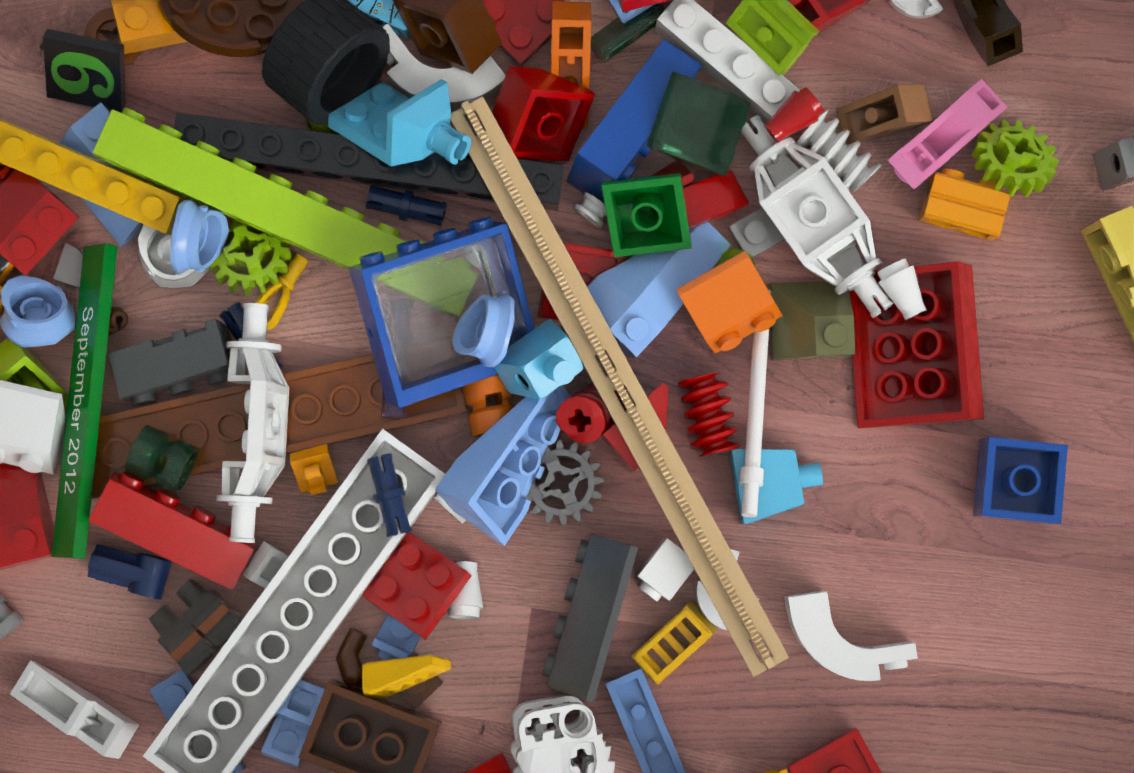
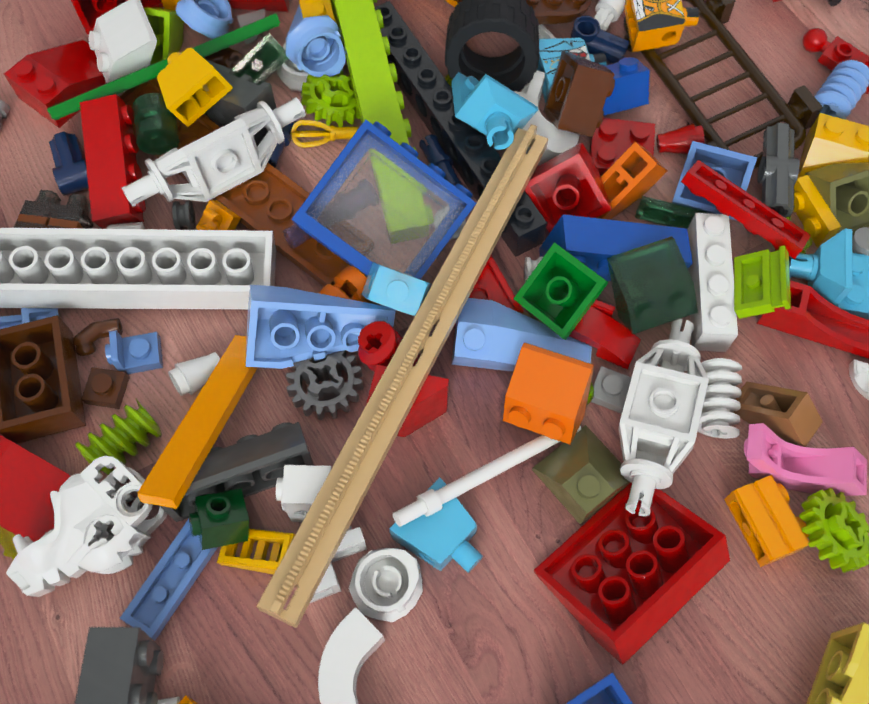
camera: 55 degrees right, 20 degrees down
red plate [362,532,471,640] -> none
yellow slope [362,655,451,699] -> none
dark blue pin [367,453,412,537] -> none
light blue hat [452,293,515,367] -> none
red piece [678,372,741,457] -> none
red cone [764,87,824,143] -> none
white cone [877,258,927,320] -> none
none -> lime piece [75,399,162,475]
none -> light orange tile [137,335,258,509]
none -> yellow torso [157,47,233,127]
none -> dark grey bush [172,200,195,230]
none -> dark green brick [189,488,249,550]
none -> clear green slope [232,33,288,85]
none -> white hat [349,548,423,622]

